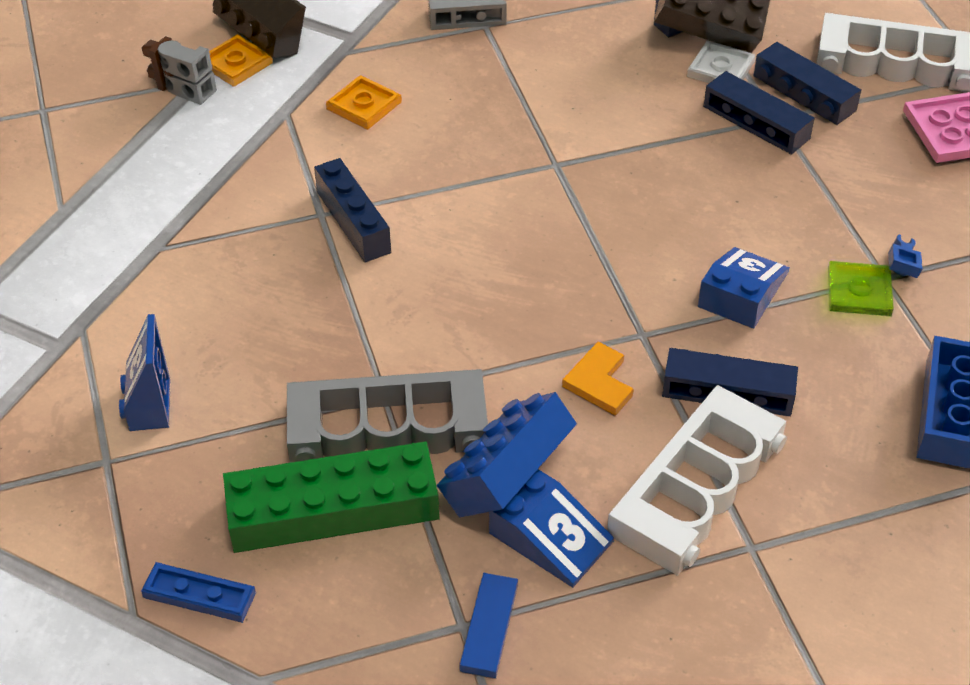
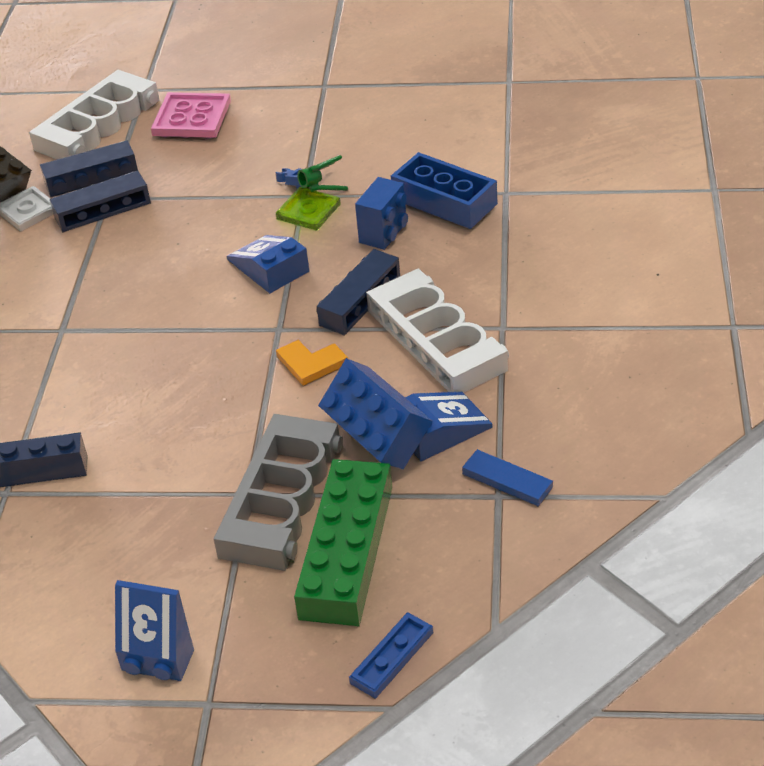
camera: 65 degrees left, 5 degrees down
none -> green plant [297,155,348,192]
none -> blue brick [355,177,408,250]

